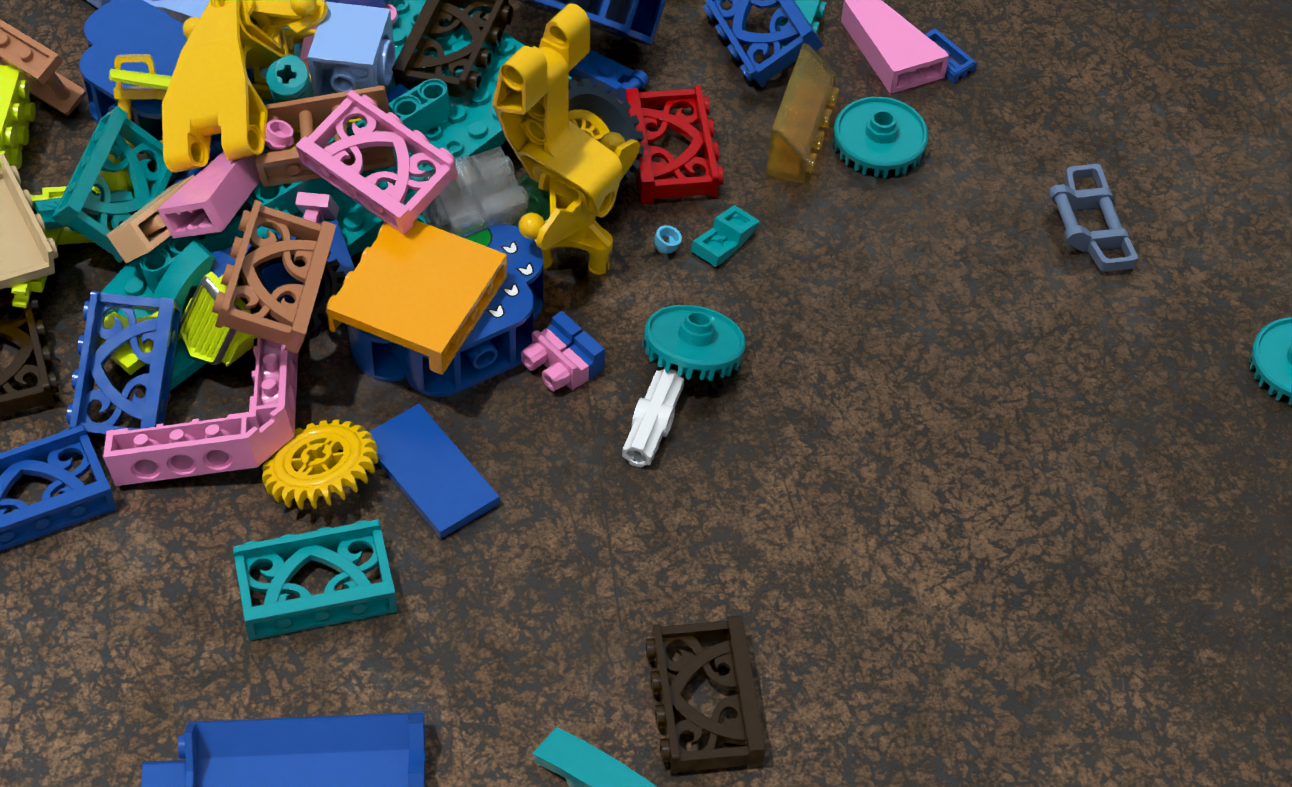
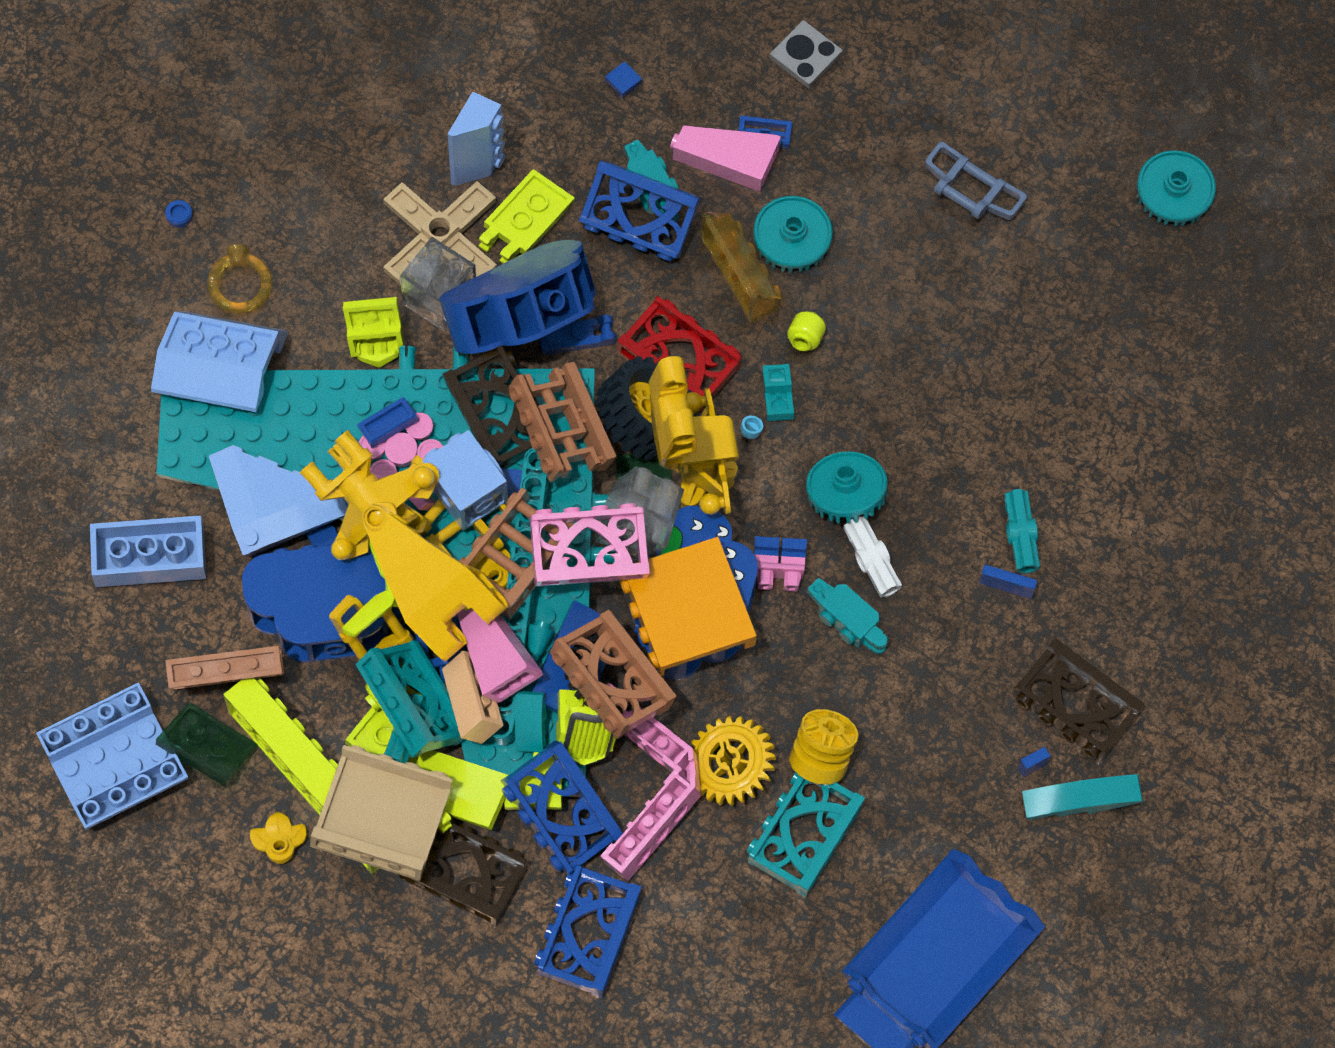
camera: 45 degrees left, 15 degrees up
bright pink plate [265,119,294,151] -> none
teal piece [266,54,314,103] -> none
bright pink tile [295,192,339,224] -> none
blue tile [369,404,500,539] -> none
none -> neon yellow tile [408,750,508,830]
none -> nougat fence [509,362,617,482]
none -> light grey tile [769,20,843,89]
none -> neon yellow head [787,311,826,351]
none -> yellow wheel [789,709,859,784]
none -> teal hinge [807,578,888,655]
none -> blue tile [979,565,1037,599]
none -> teal piece [1004,489,1040,574]
none -> blue tile [1018,747,1050,778]

